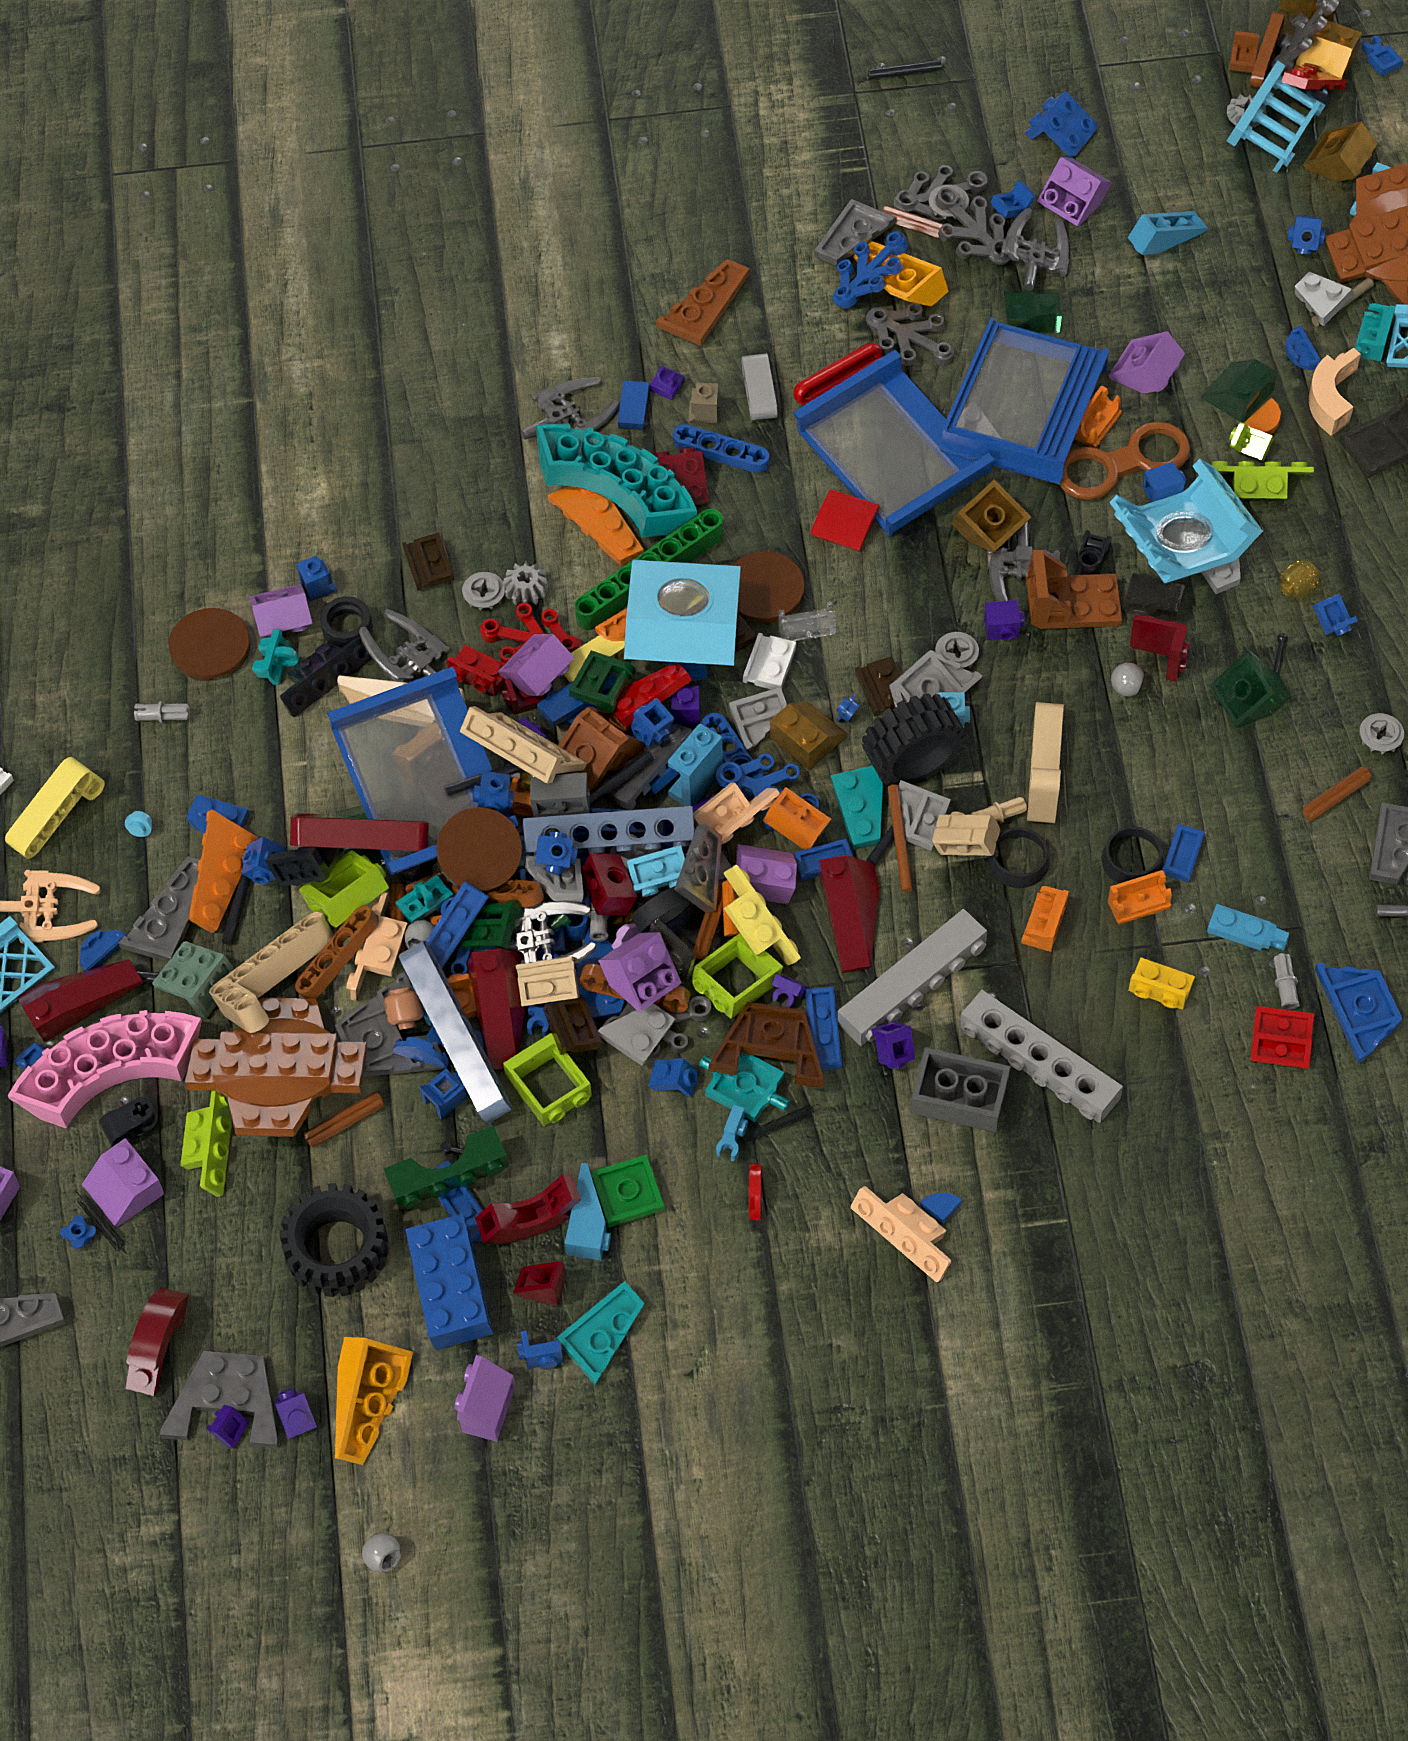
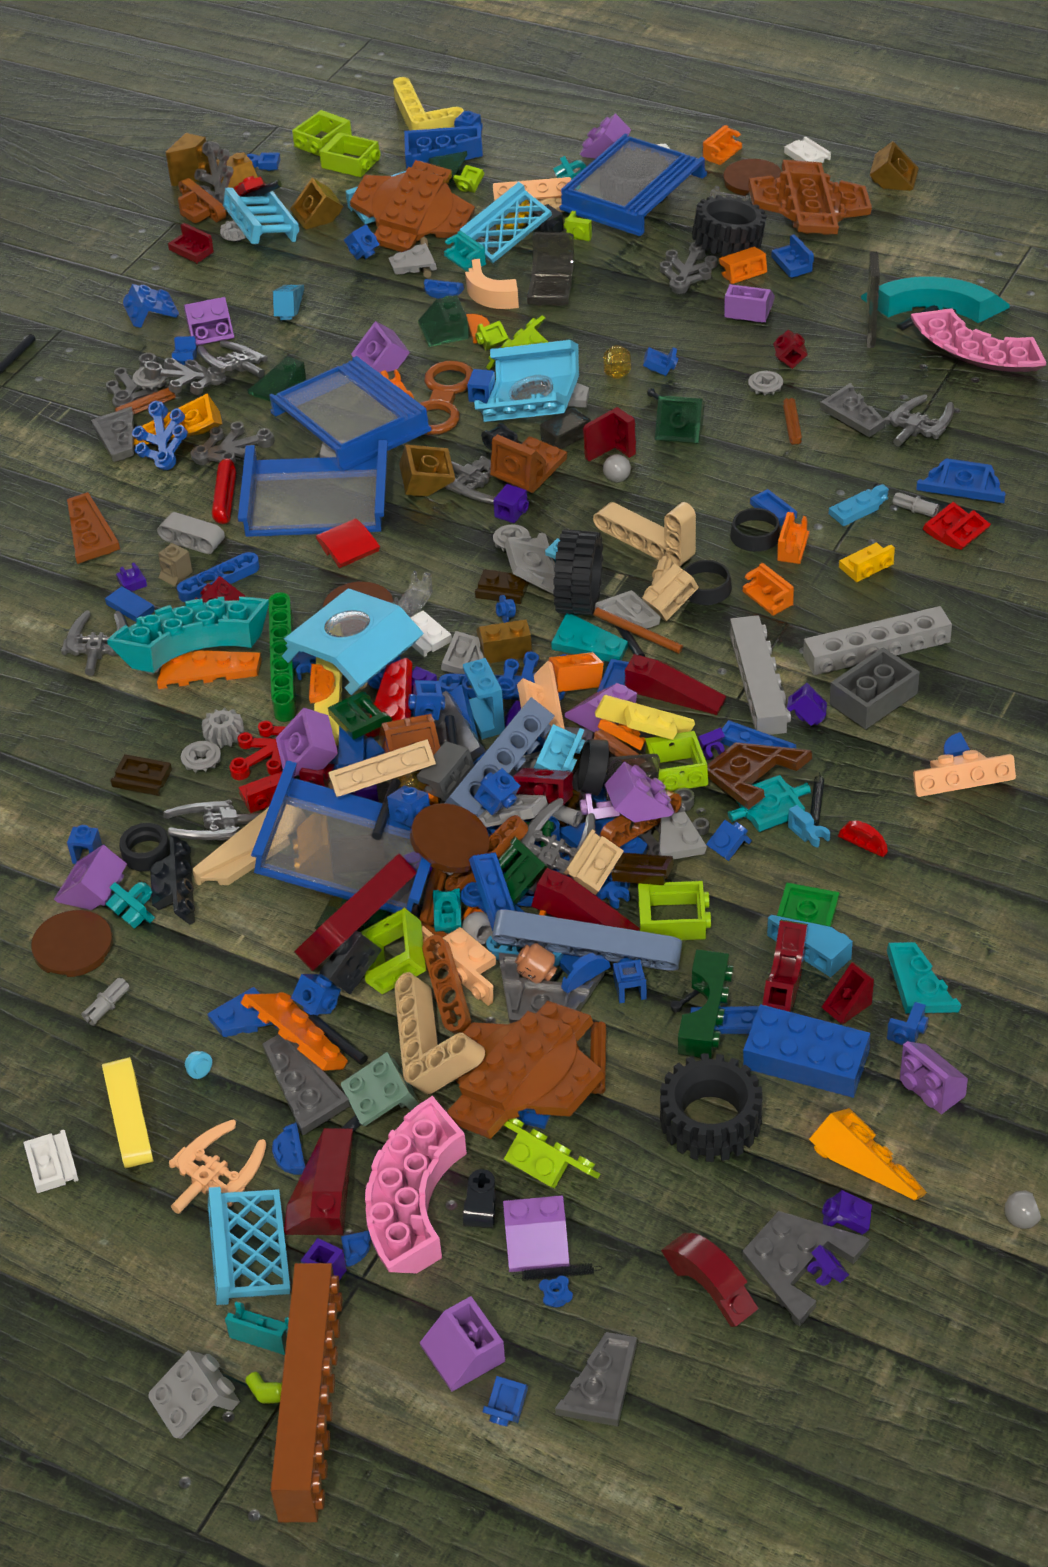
camera: 55 degrees left, 15 degrees down
flat silver wing [674,824,722,913] -> none
none -> dark red bracket [168,223,214,263]

